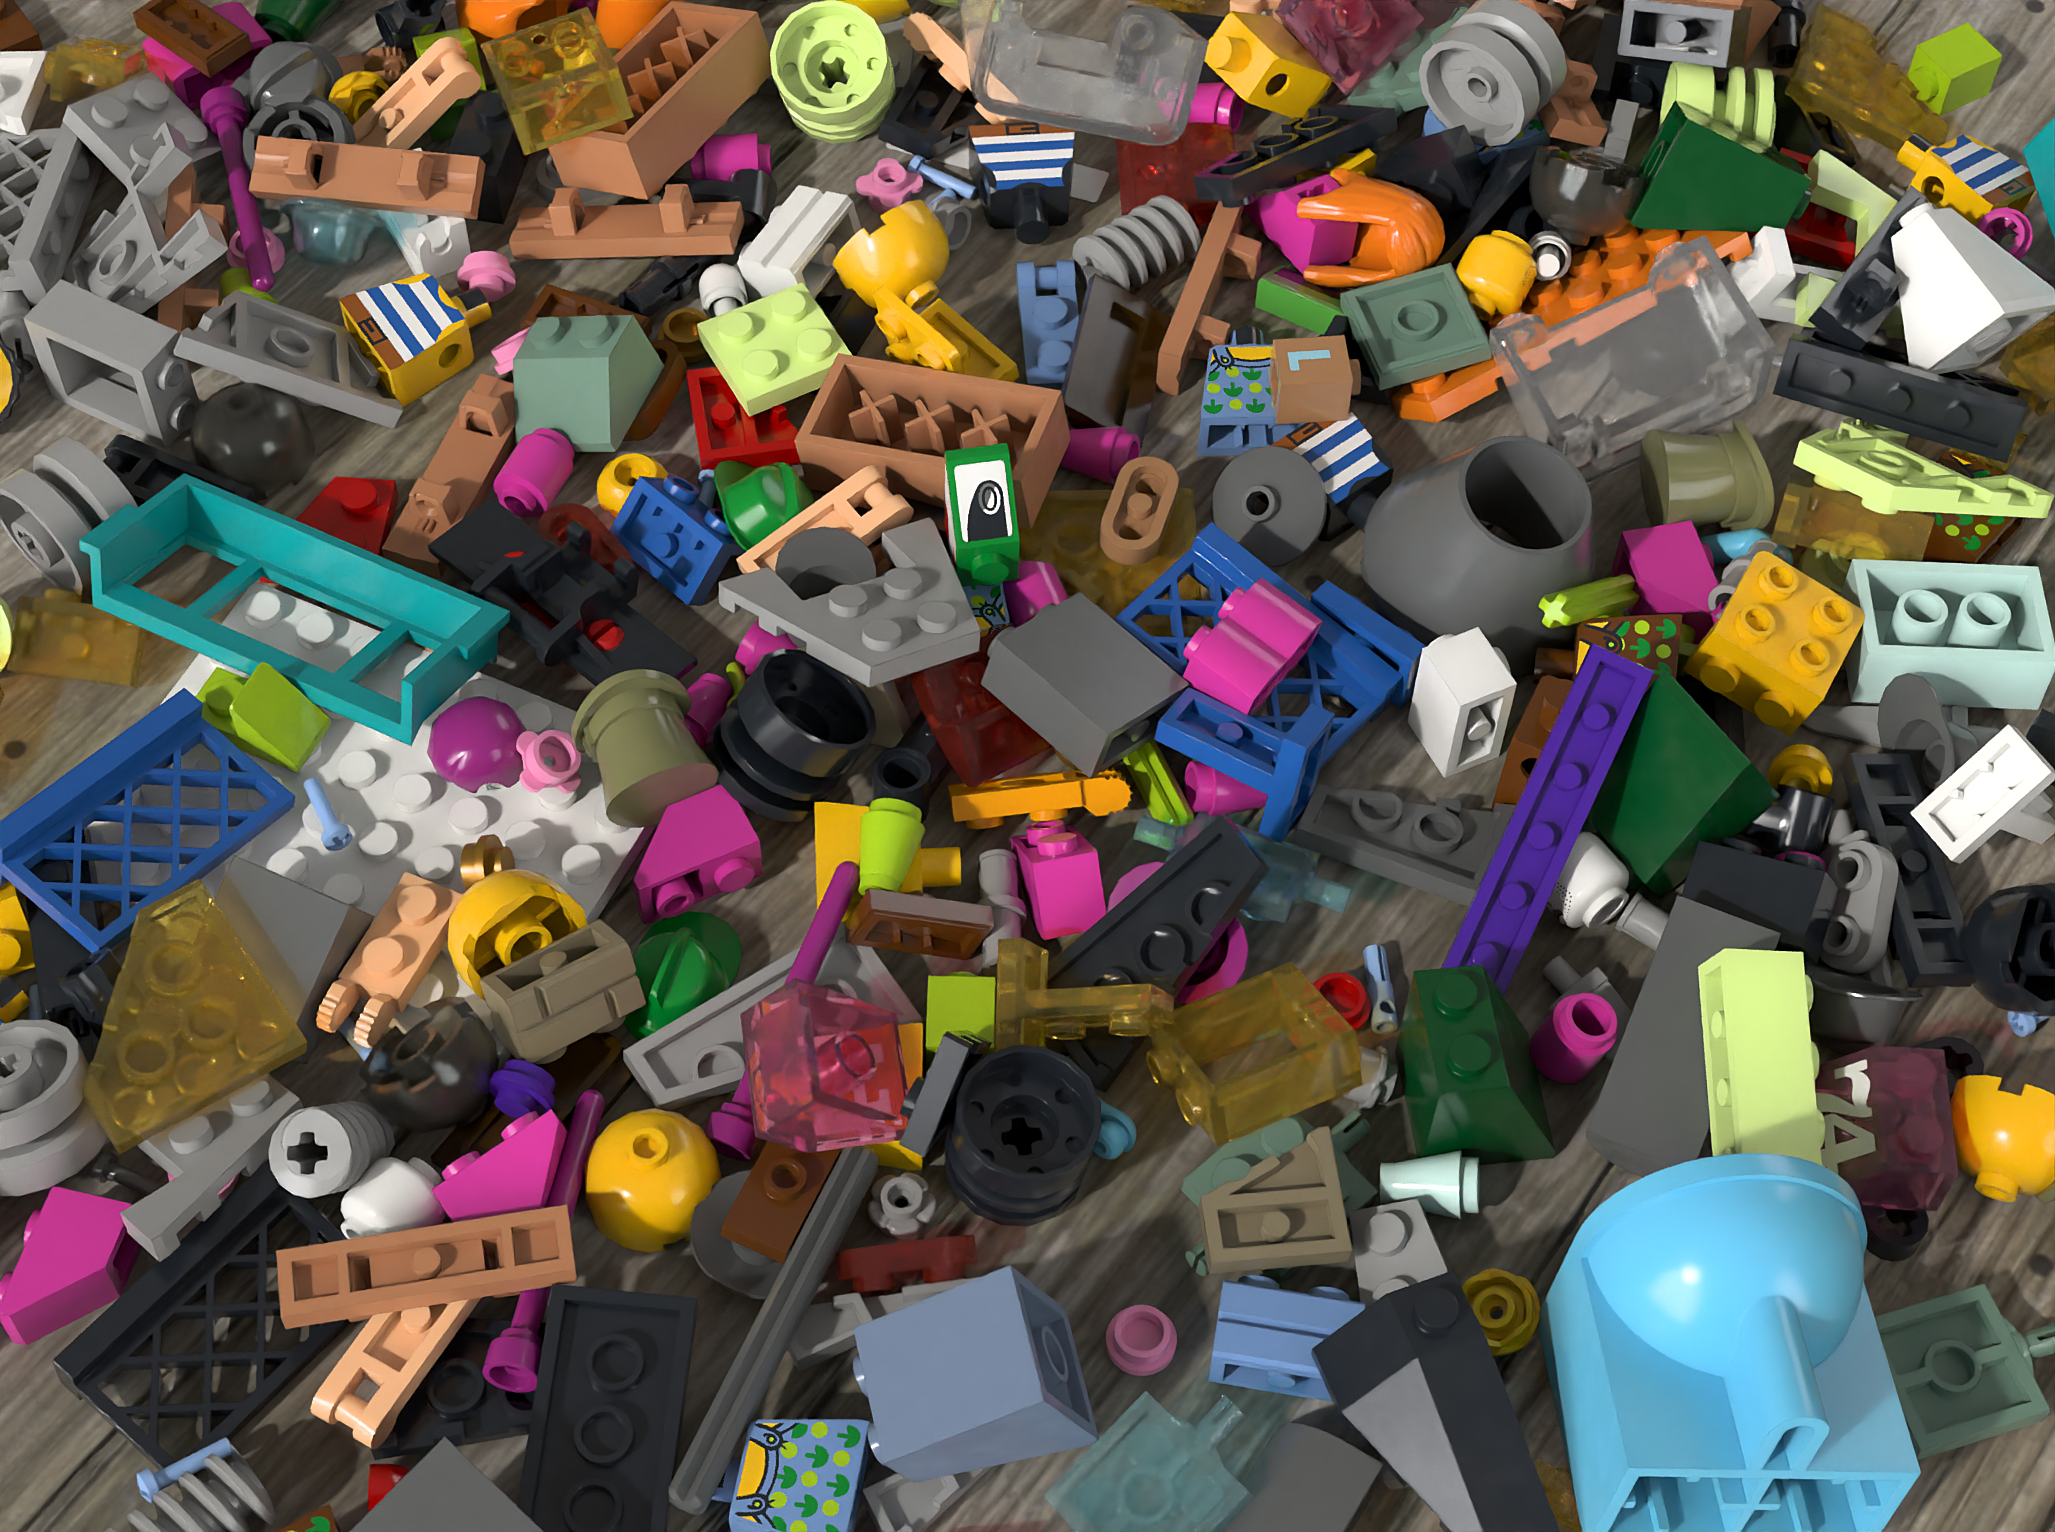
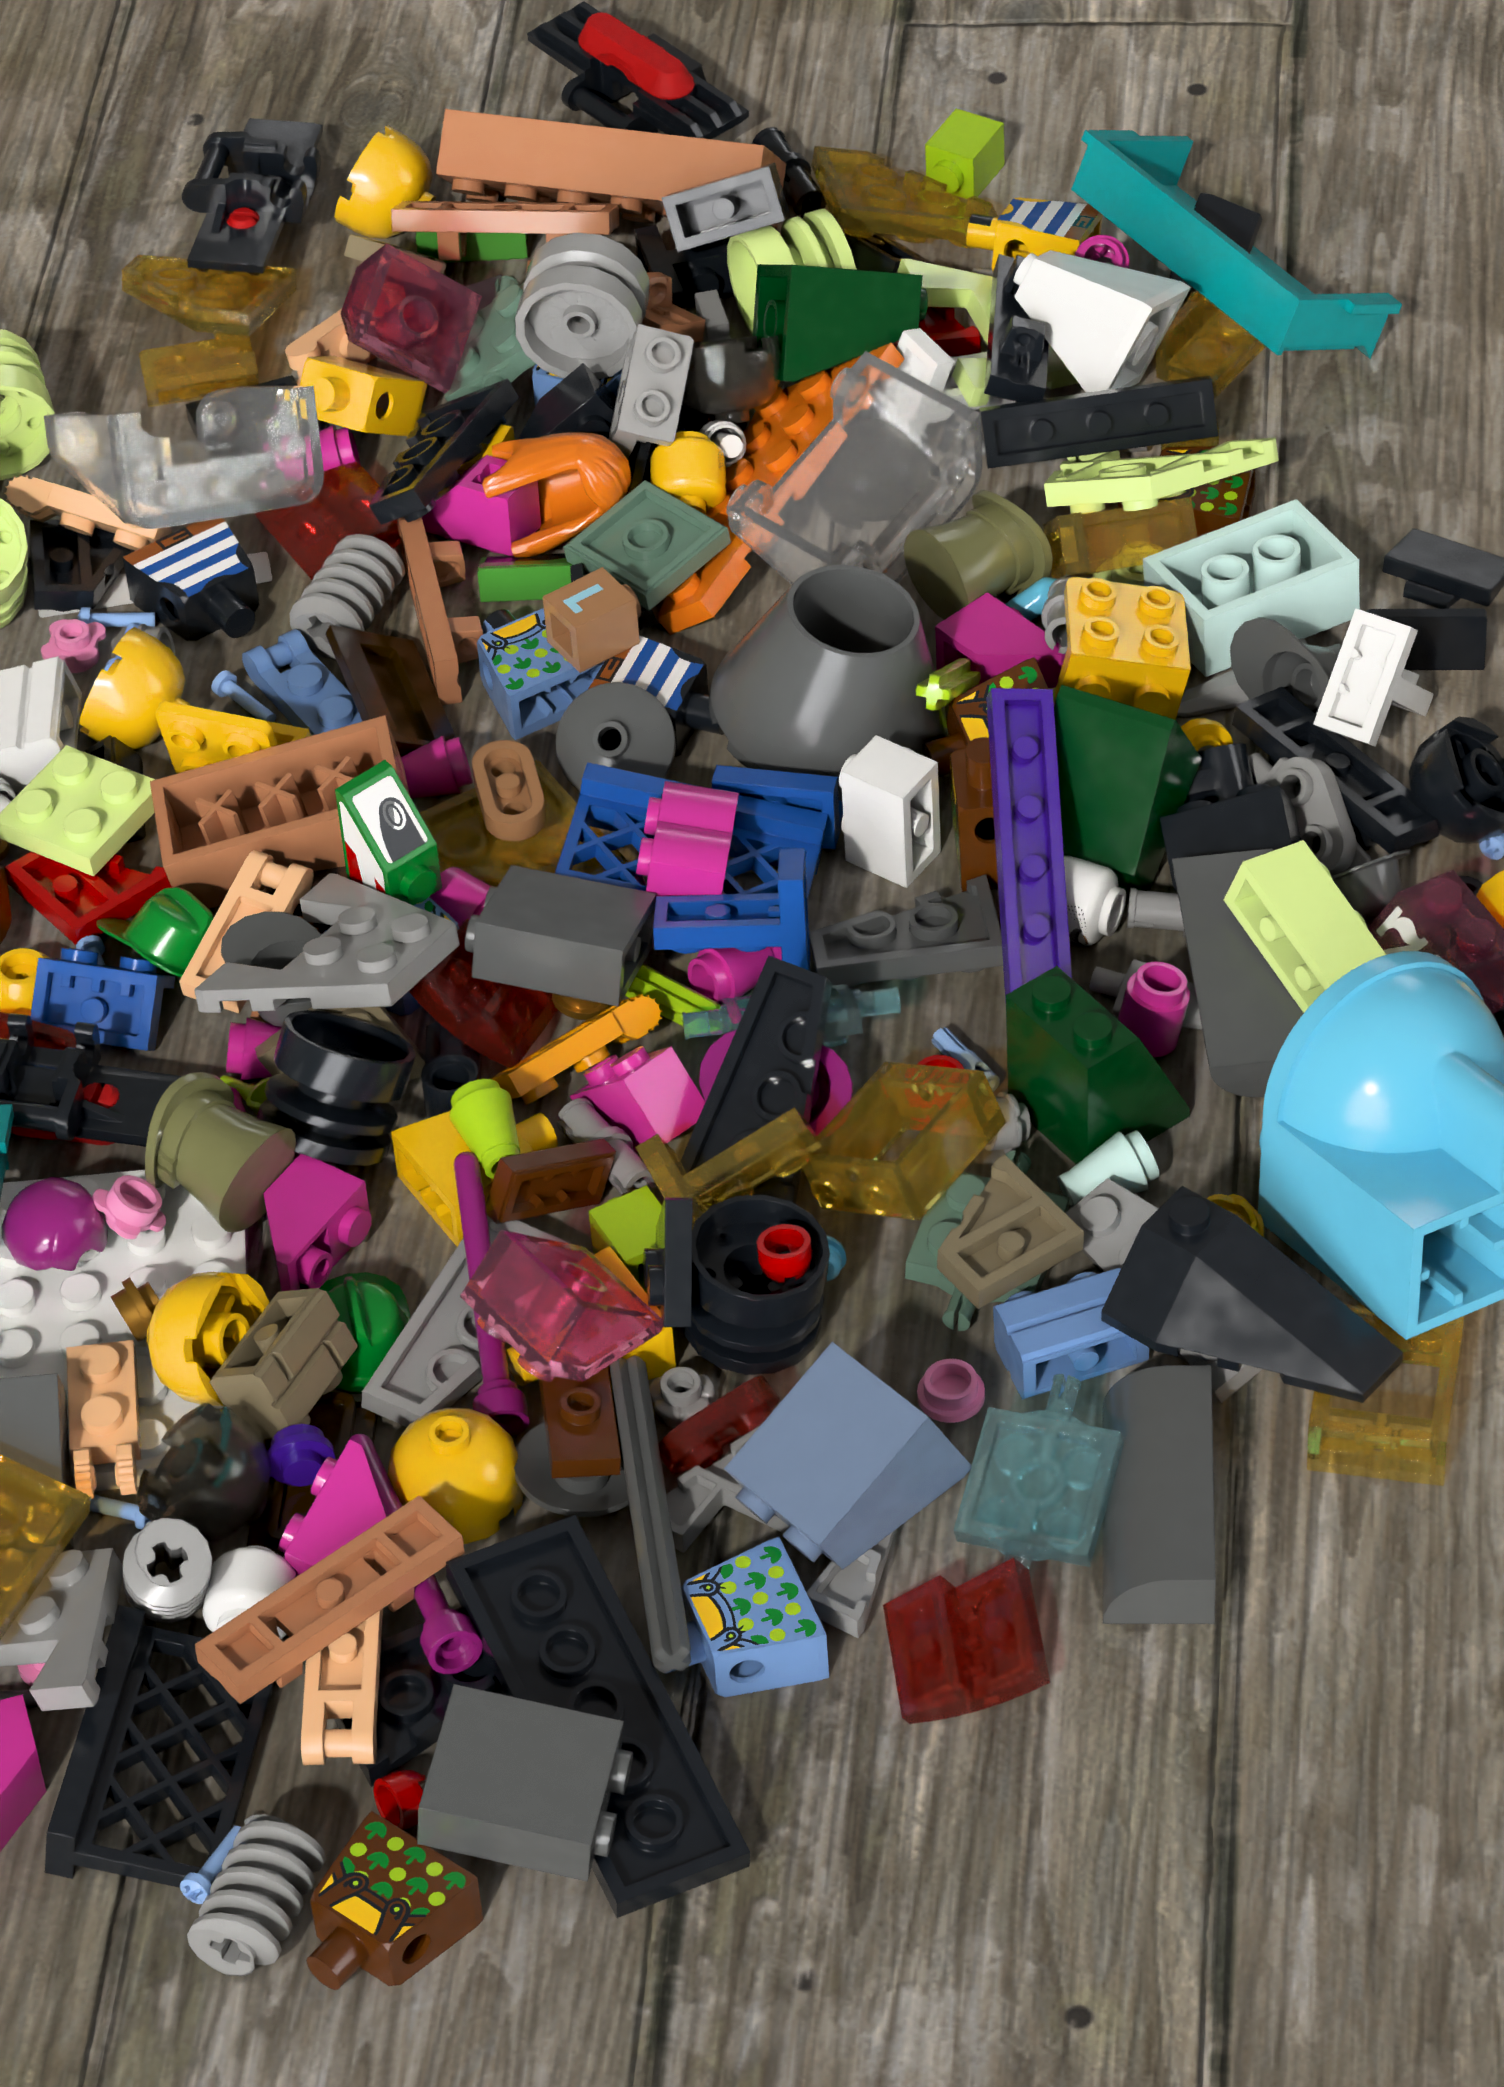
camera: 25 degrees left, 10 degrees down
none -> light blue piece [211,670,276,722]
none -> light grey bracket [608,324,694,460]
none -> red hinge [757,1224,812,1283]

